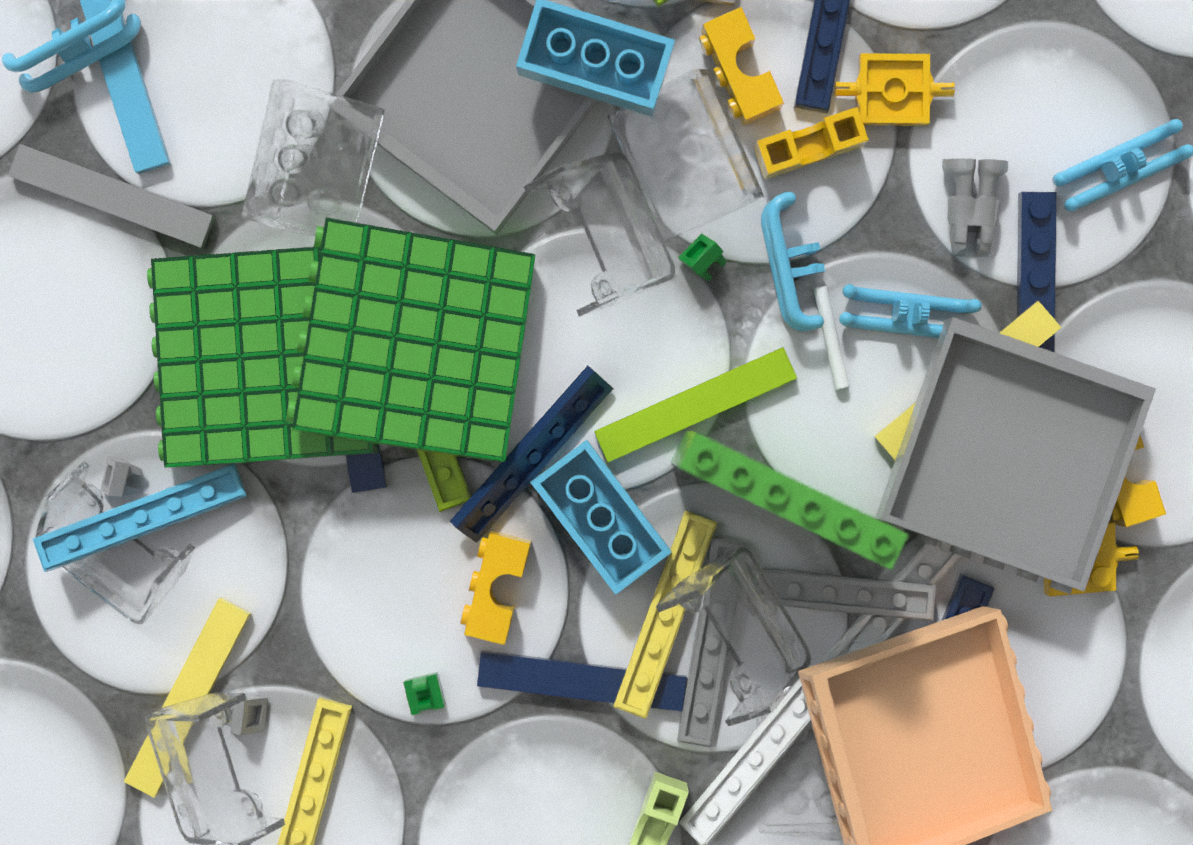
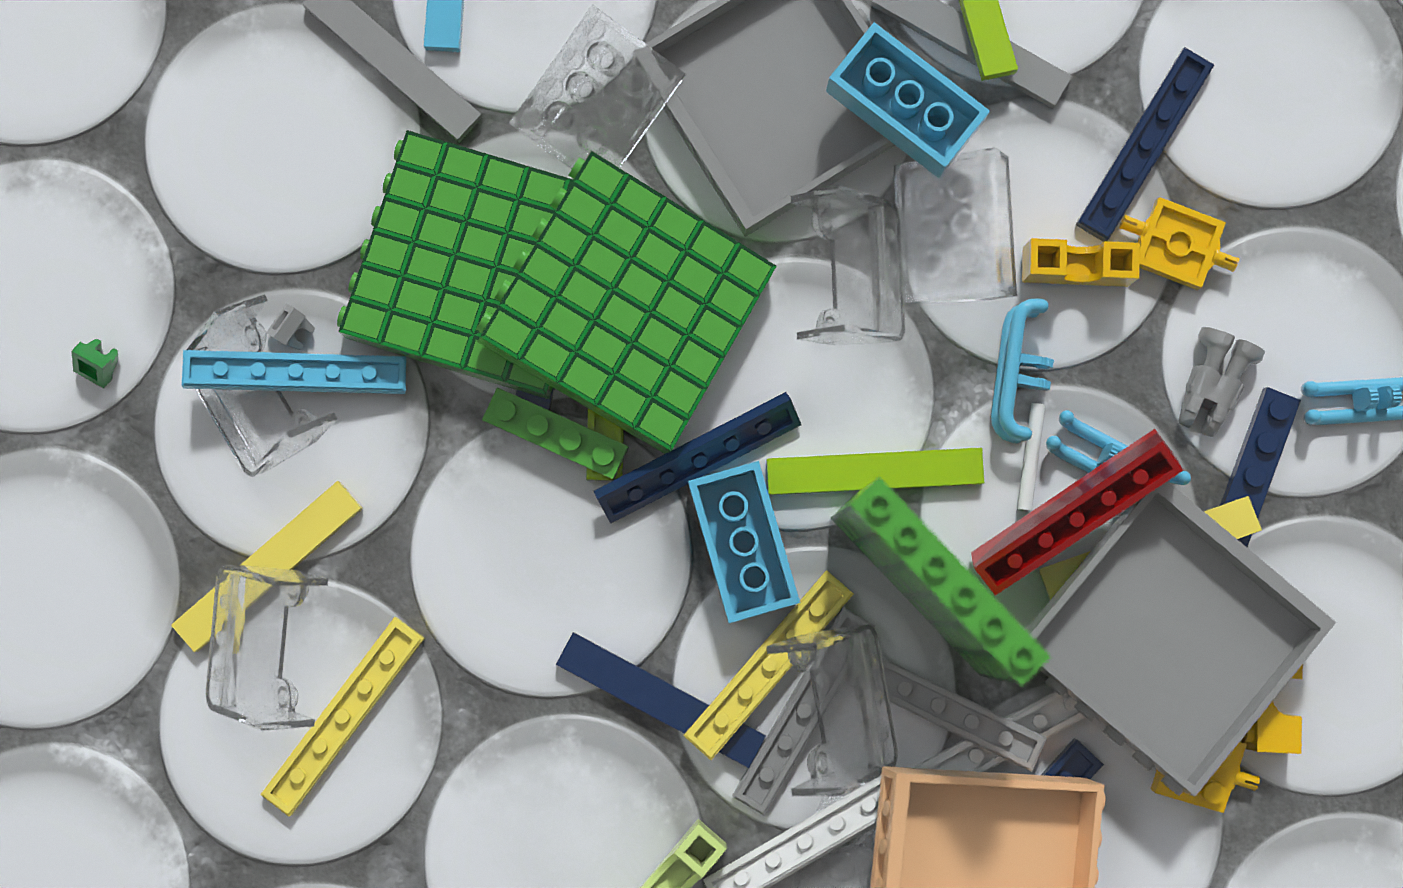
camera: 25 degrees right, 5 degrees down
light grey tile [225,695,268,735] -> none
green tile [403,672,446,715] -> none
yellow arch [460,531,532,645] -> none
green tile [678,233,726,281] -> none
yellow arch [699,7,784,126] -> none
none -> bright green plate [482,387,629,480]
none -> red brick [971,428,1184,596]

